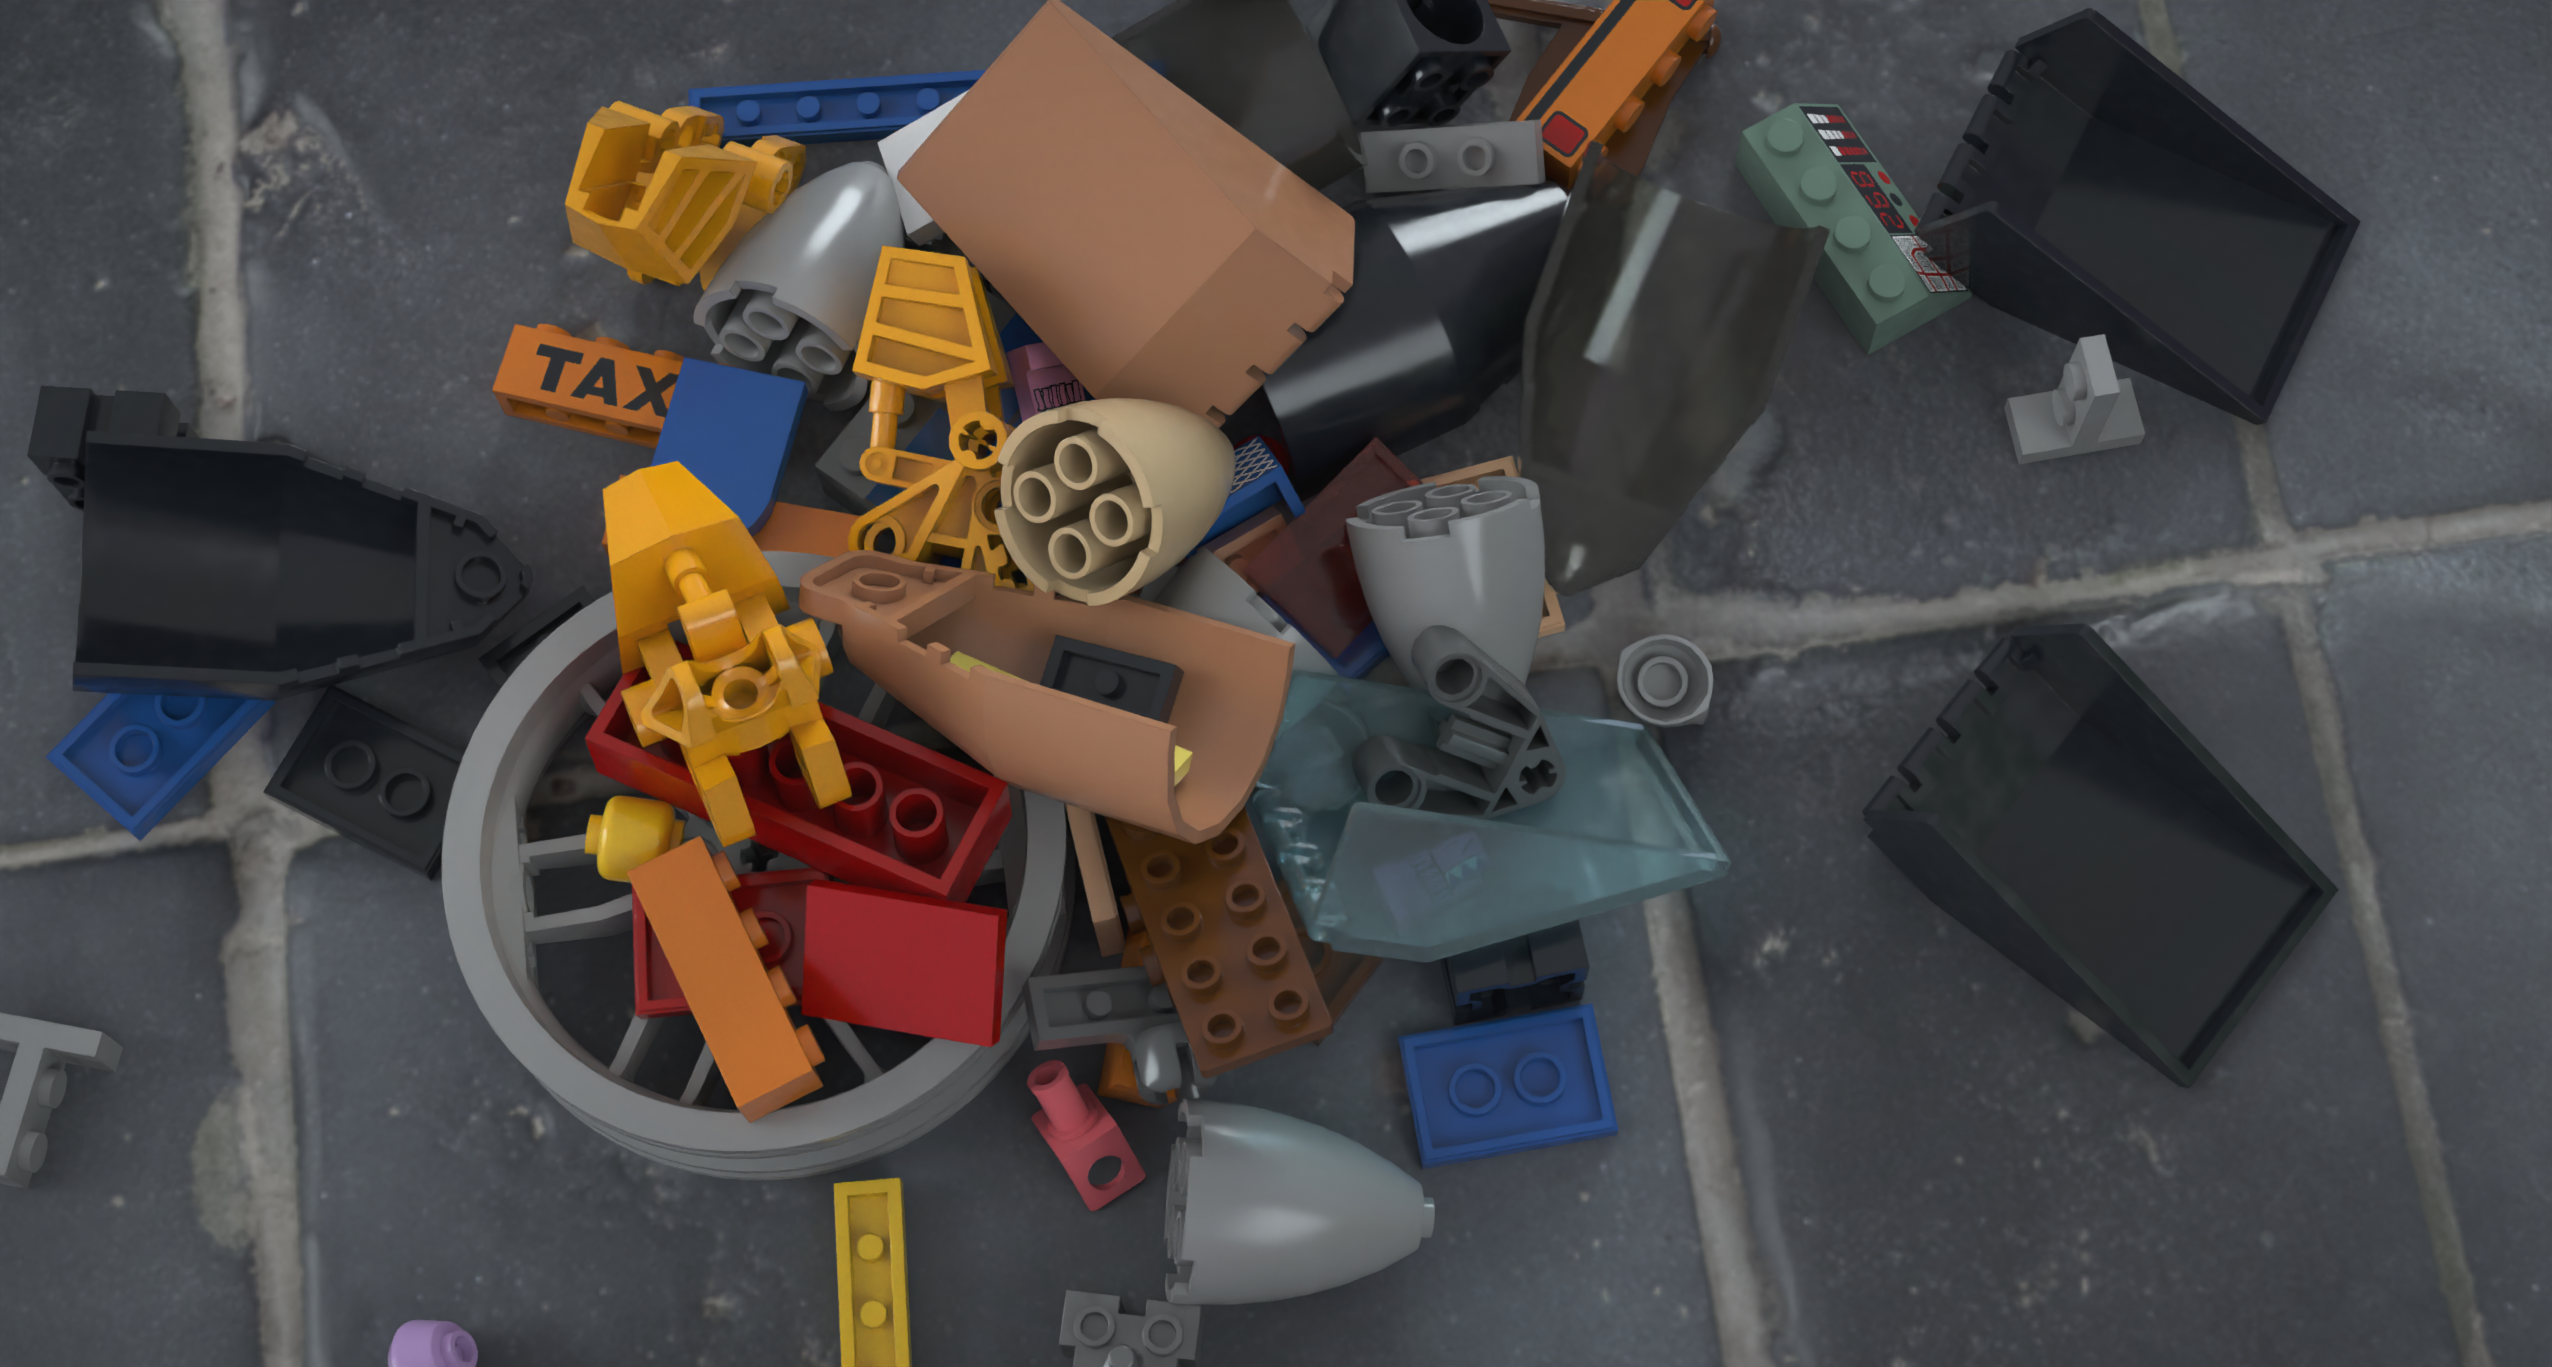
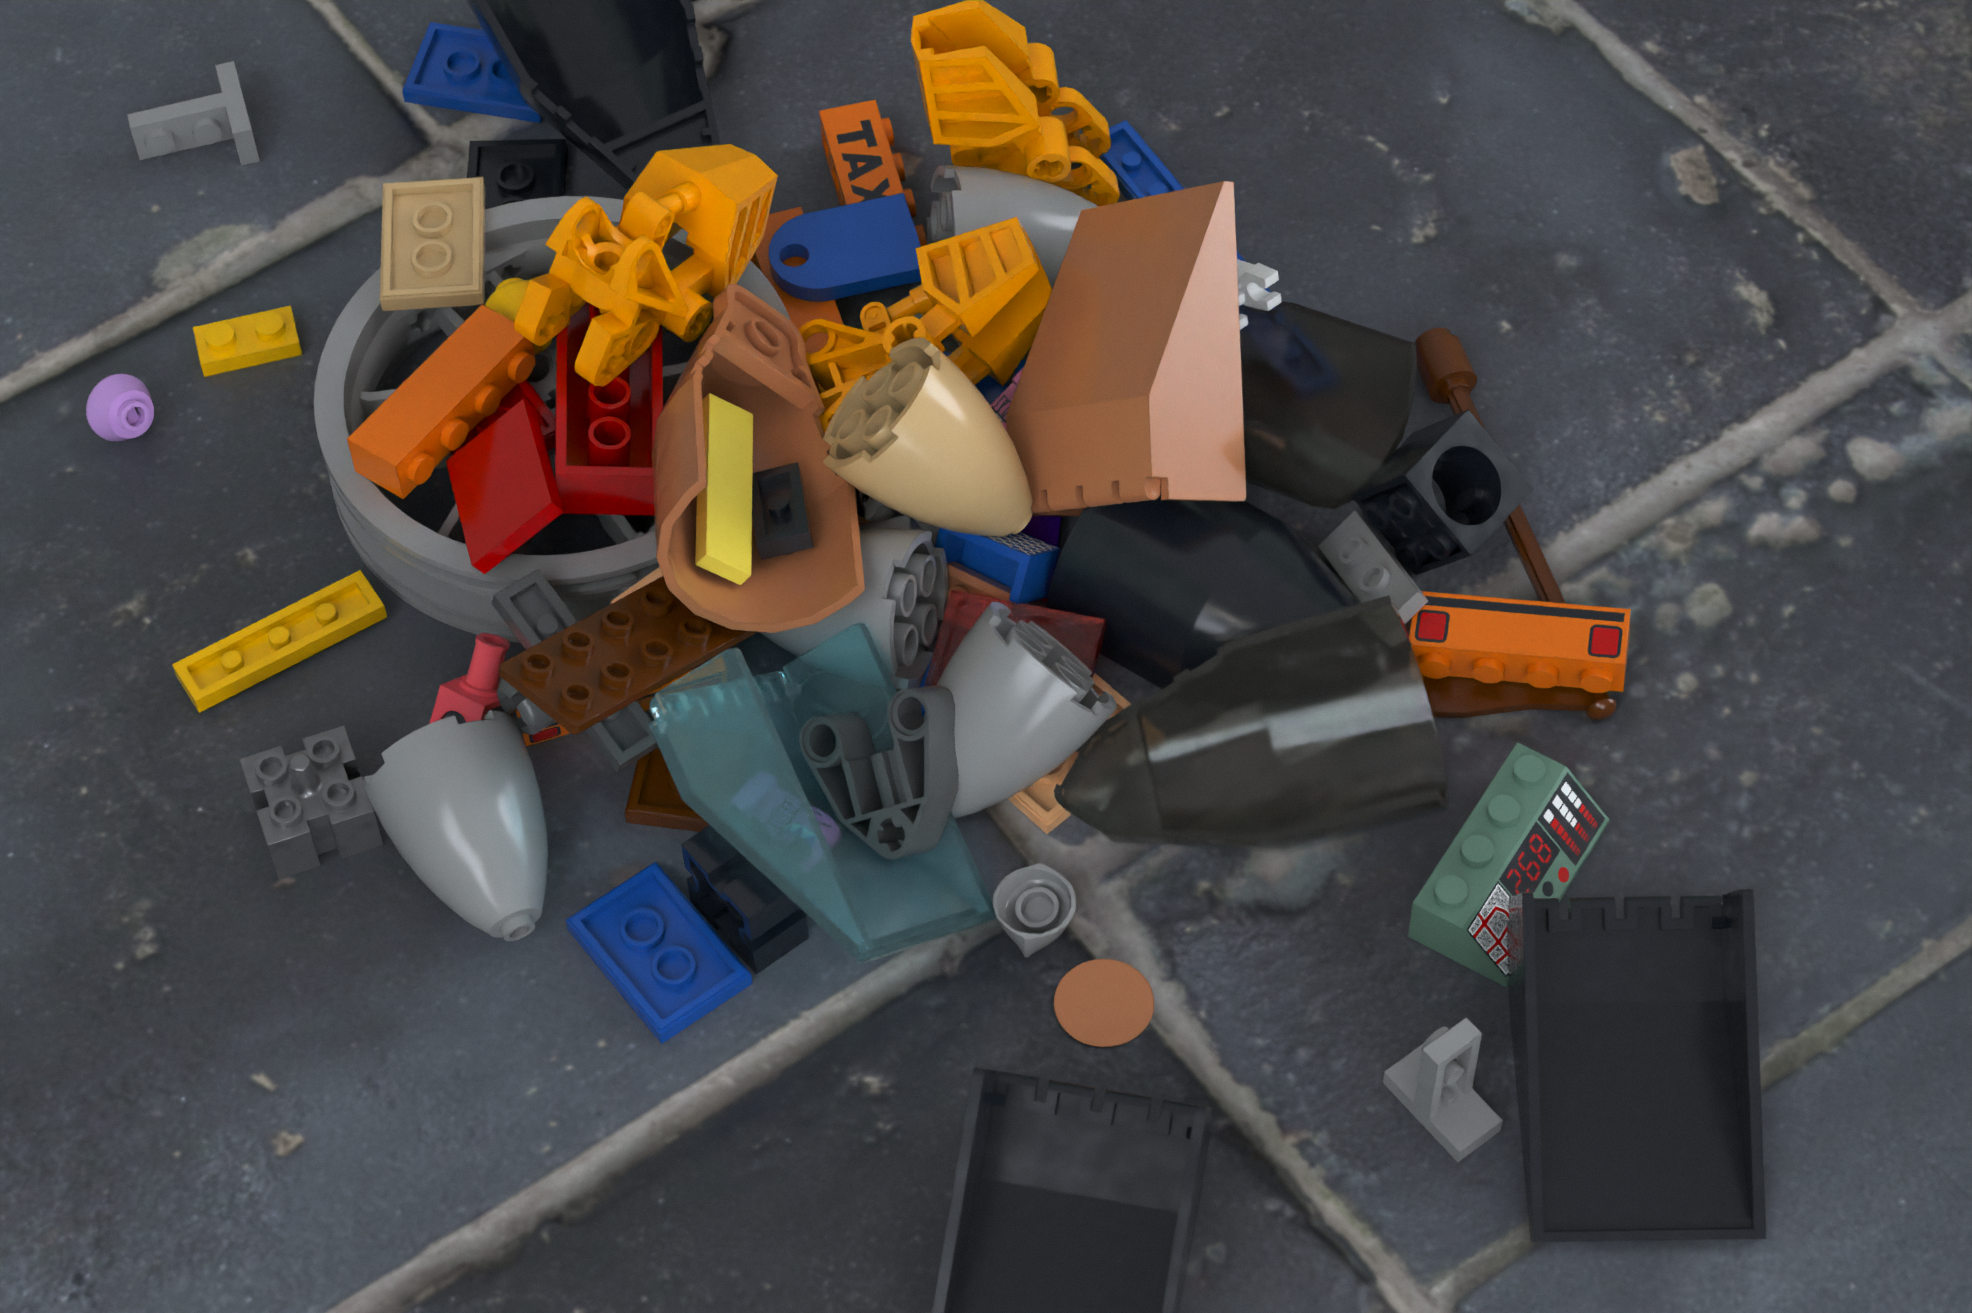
camera: 60 degrees right, 15 degrees down
none -> yellow plate [193,305,302,377]
none -> tan tile [380,177,485,311]
none -> nougat sticker [1054,959,1154,1047]

